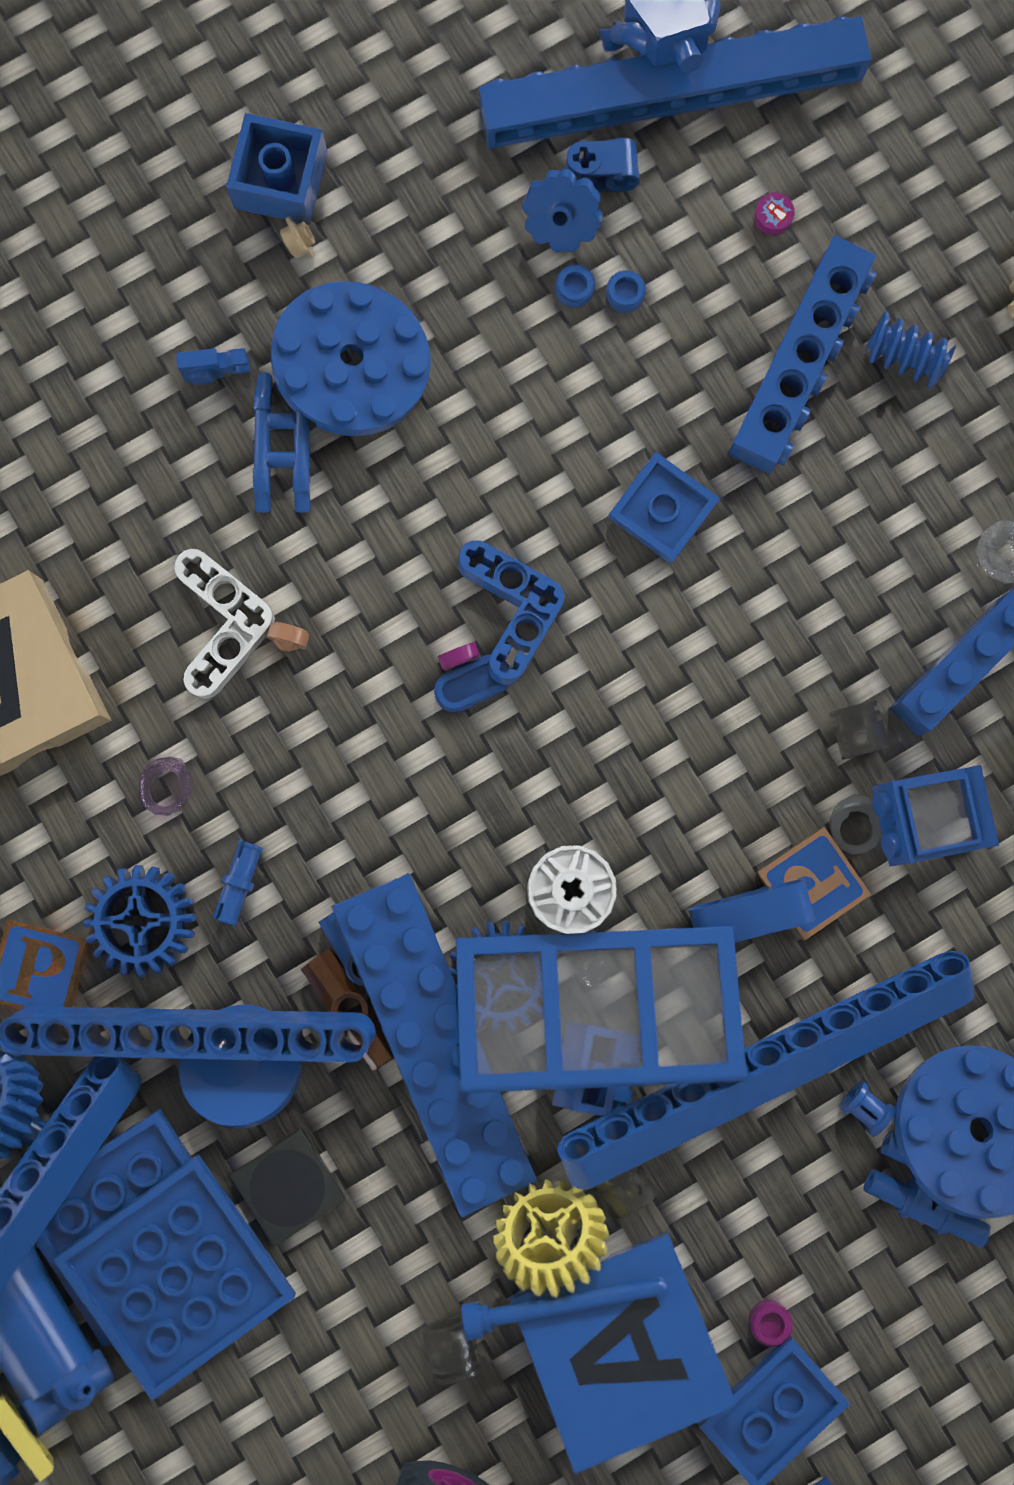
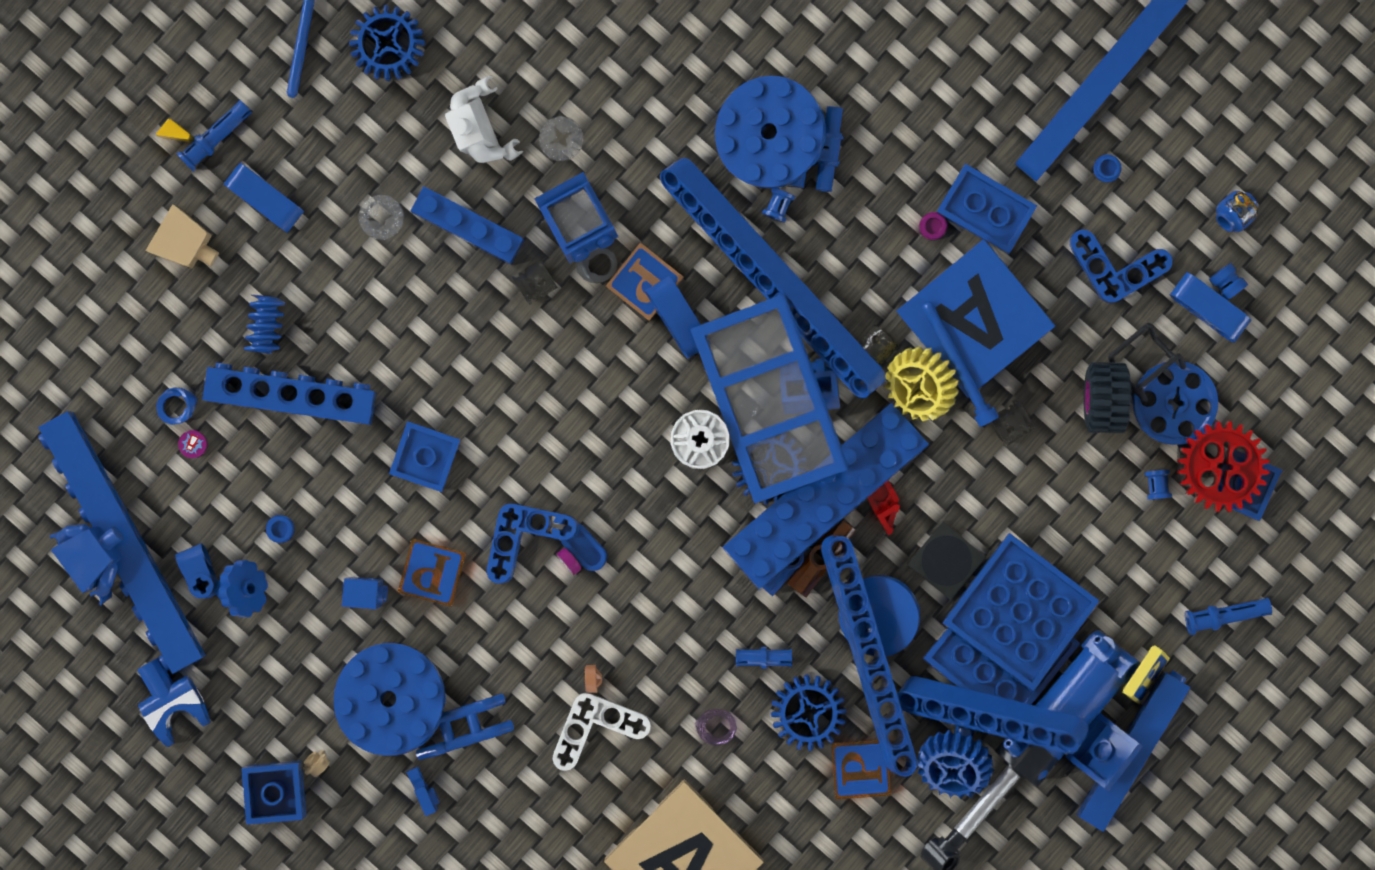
camera: 105 degrees left, 5 degrees up
blue tile [555,265,595,308] -> none
none -> blue connector [137,657,211,747]
none -> blue piece [156,387,197,425]
none -> blue brick [342,577,388,609]
none -> tile [397,538,466,607]
none -> red slope [867,480,900,536]

